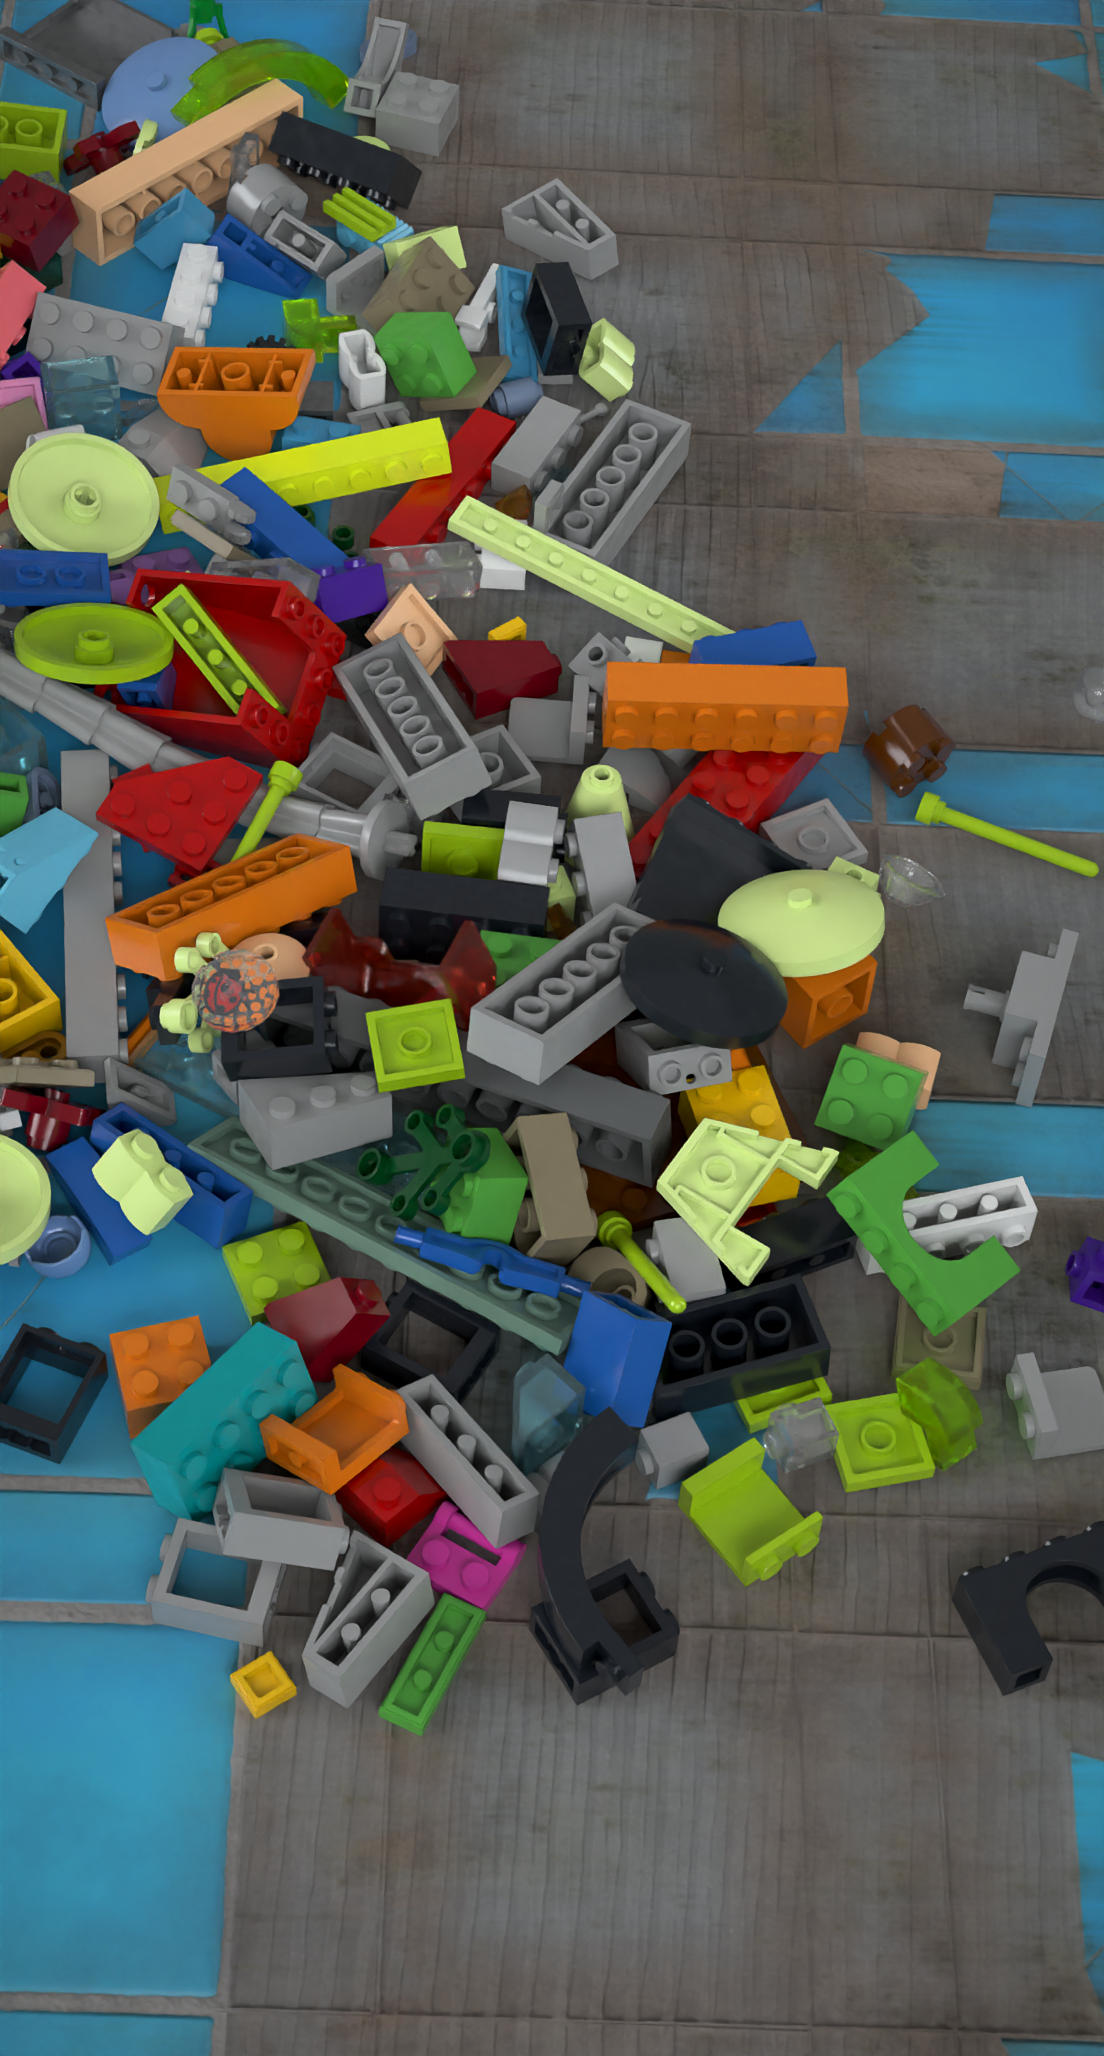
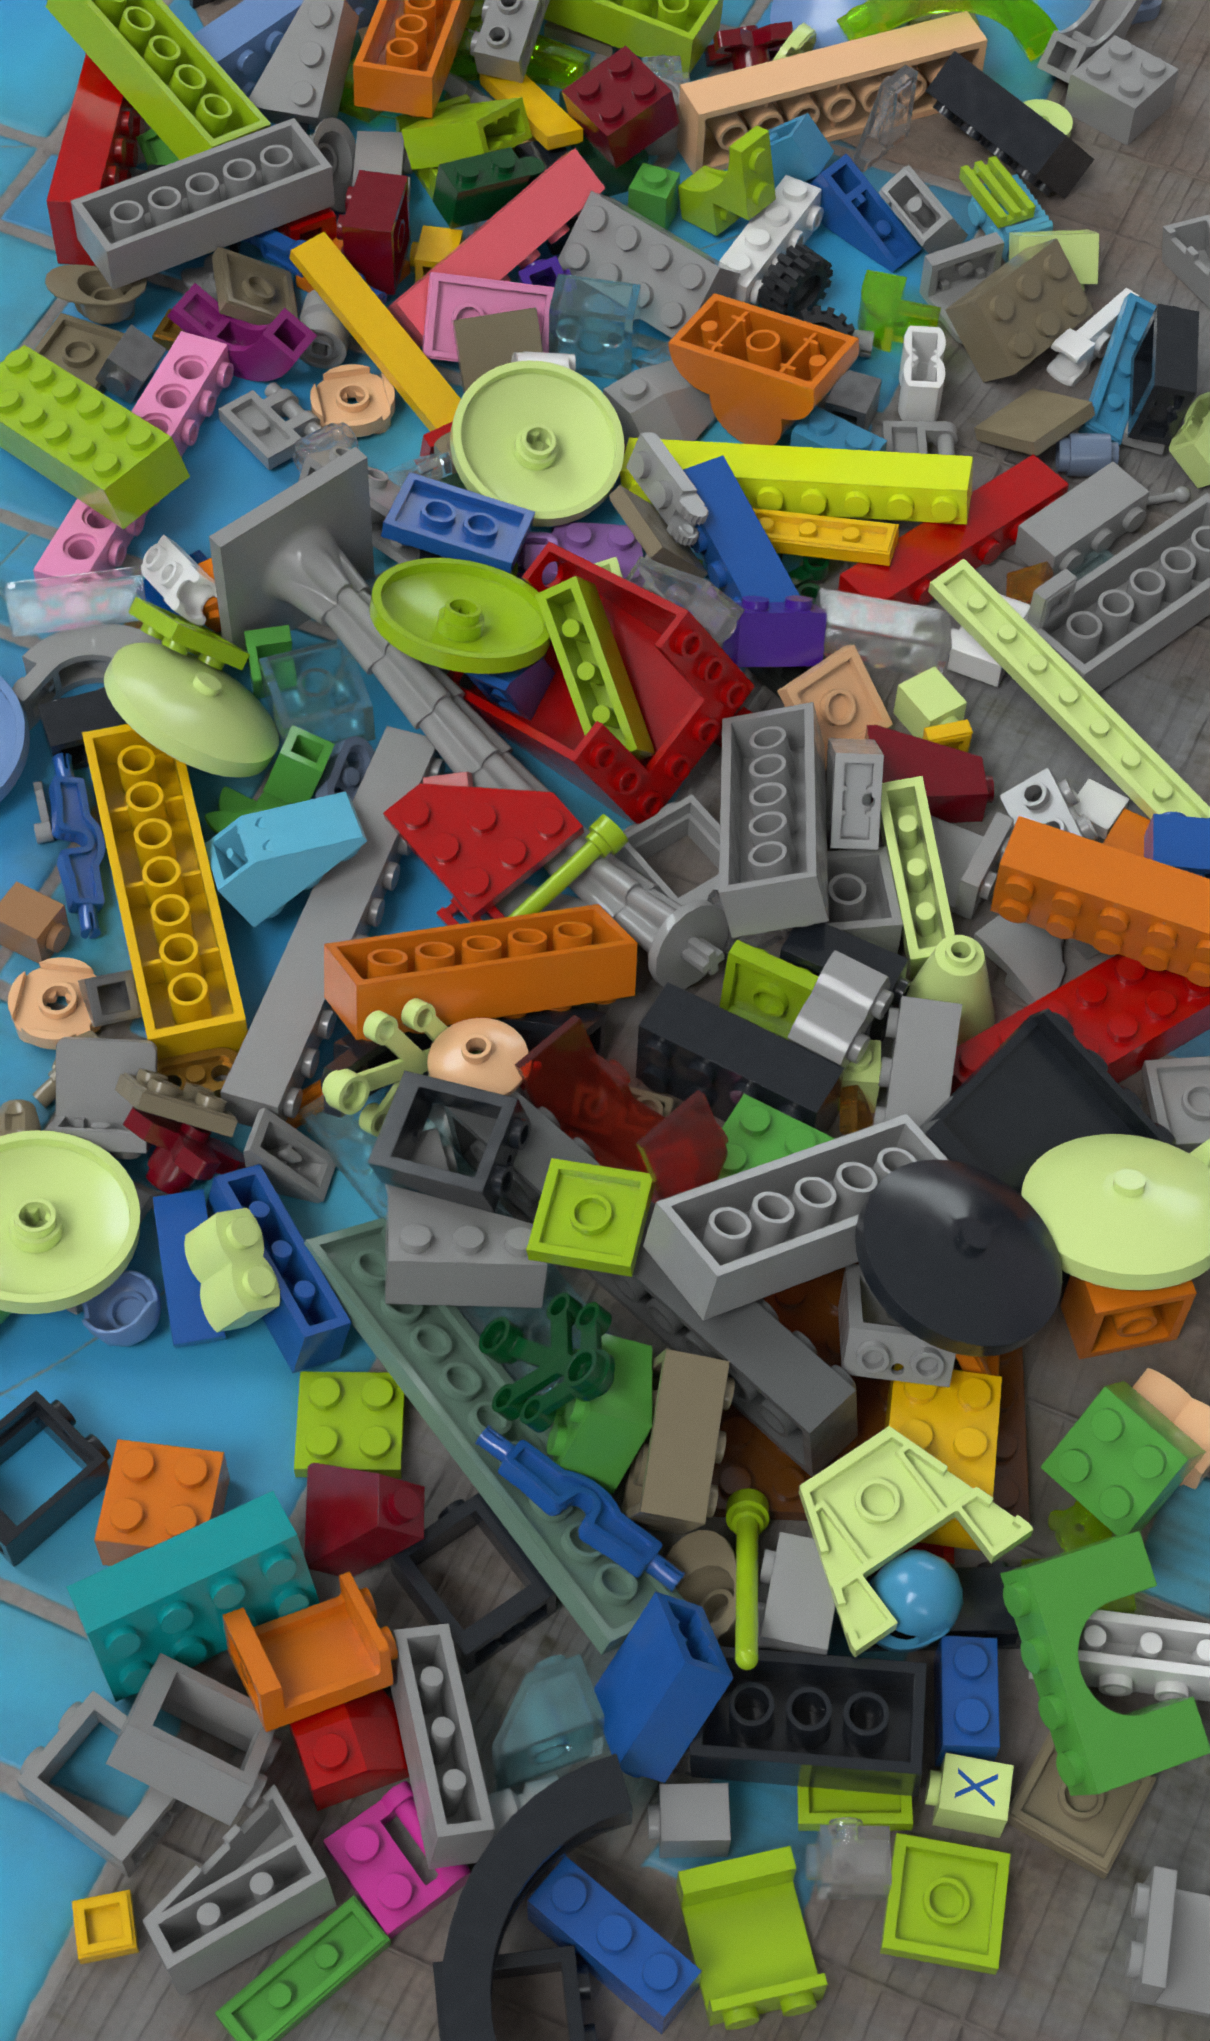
camera: 25 degrees right, 5 degrees up
clear tile [192,949,280,1033] -> none
light grey brick [227,163,308,239] -> none
bright green brick [373,312,477,397] -> none
clear neon green brick [895,1357,984,1472] -> none
none -> blue brick [527,1855,702,2035]
none -> bright green brick [628,163,680,230]
none -> lime arch [678,125,776,236]
none -> yellow tile [752,508,899,566]
none -> black tyre [758,243,833,317]
none -> light grey window [826,738,884,850]
none -> dark azure helmet [869,1549,963,1653]
none -> yellowish green brick [880,776,955,979]
none -> yellowish green brick [893,666,967,738]
none -> yellowish green brick [925,1753,1014,1838]
none -> blue brick [934,1636,1000,1767]

